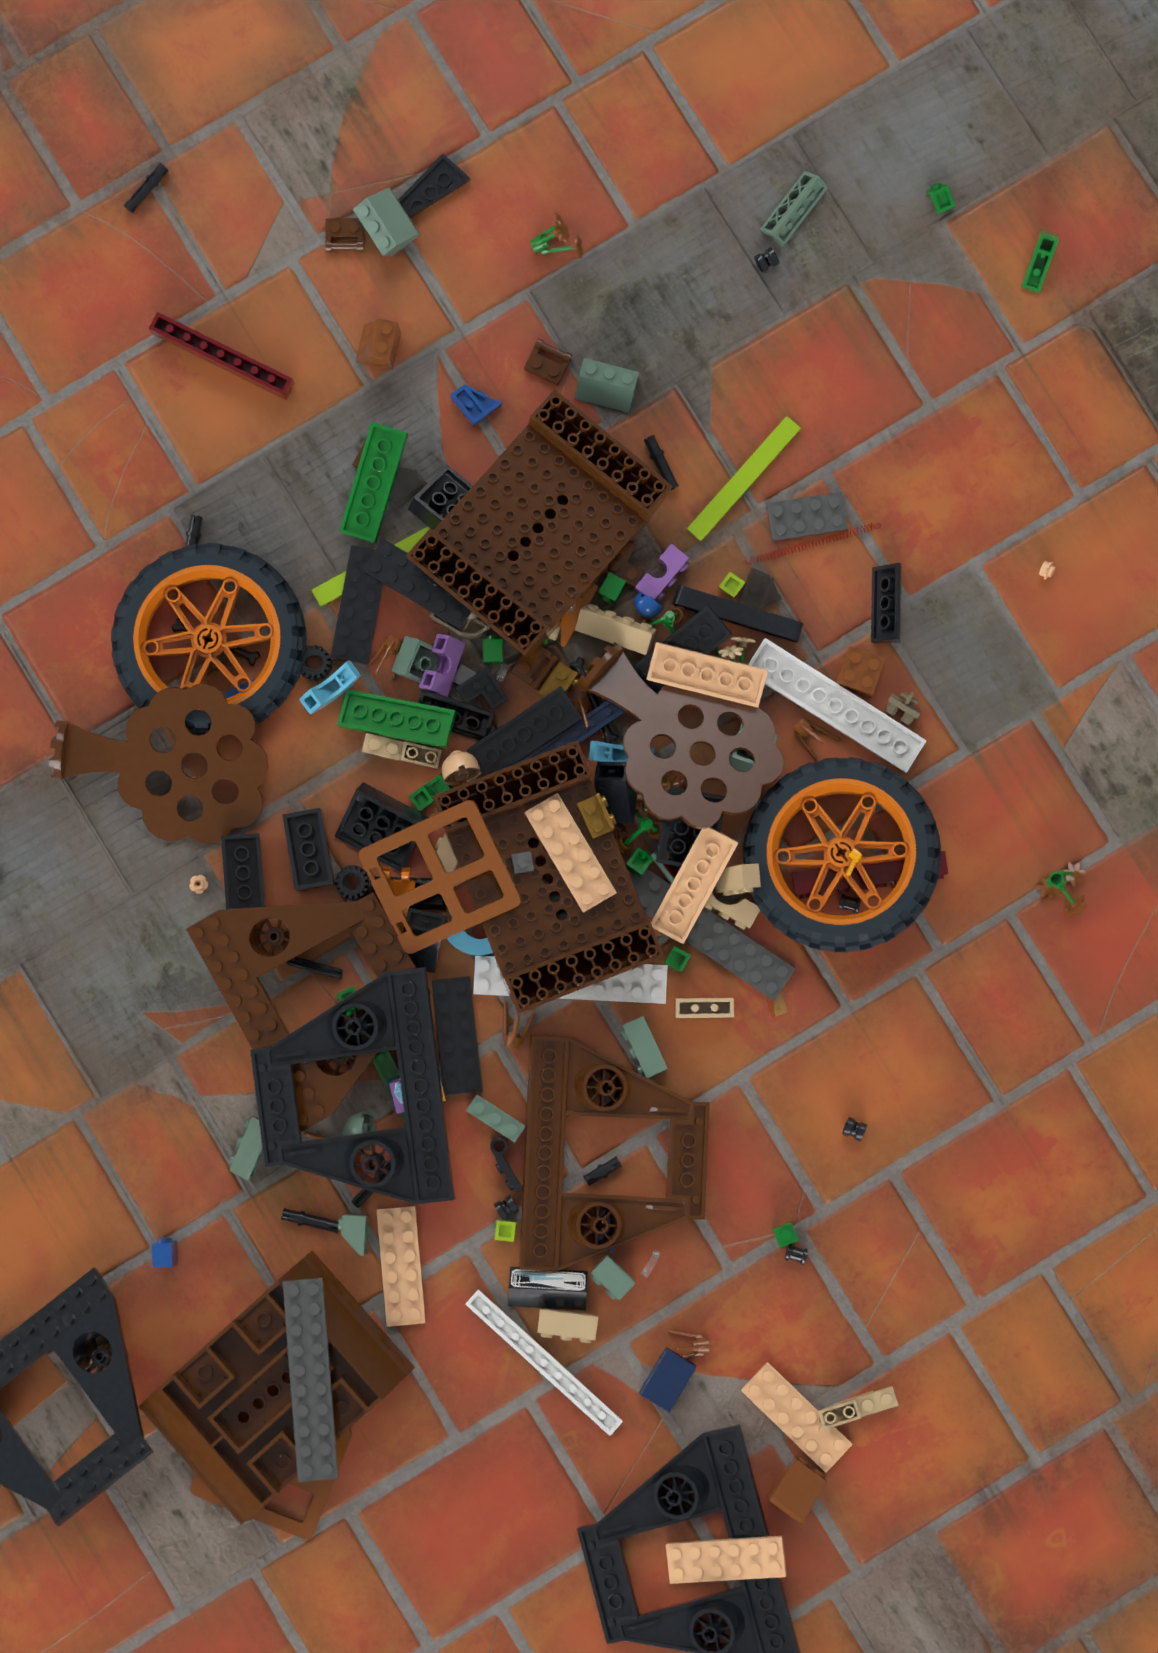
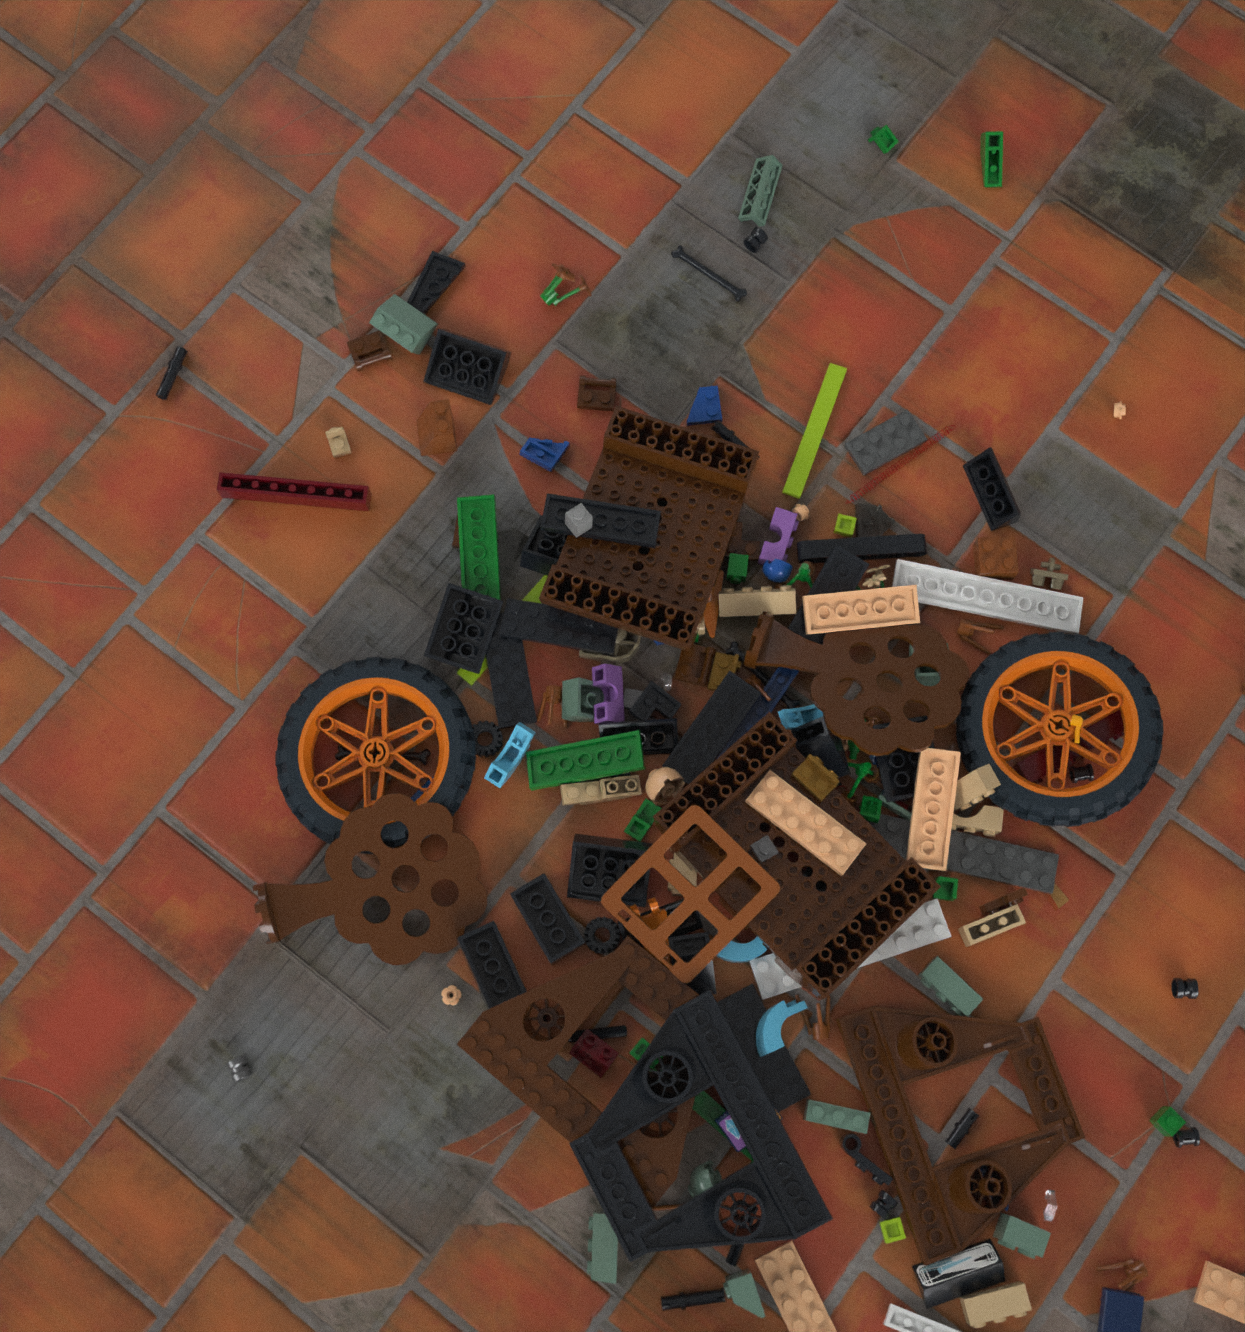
camera: 25 degrees left, 10 degrees down
black pin [185,515,203,546] -> none
green brick [483,636,503,665] -> none
sand green slope [574,358,639,413] -> none
none -> tan bracket [325,427,352,458]
none -> black slope [423,329,512,405]
none -> black slope [424,583,503,674]
none -> black plate [541,493,661,548]
none -> light grey brick [565,503,593,538]
none -> dark red bracket [569,1029,619,1078]
none -> black piece [671,245,747,302]
none -> blue wing [687,386,722,426]
none -> medium azure arch [756,1000,807,1057]
none -> light nougat plate [792,504,809,521]
none -> reddish brown plate [980,887,1028,915]

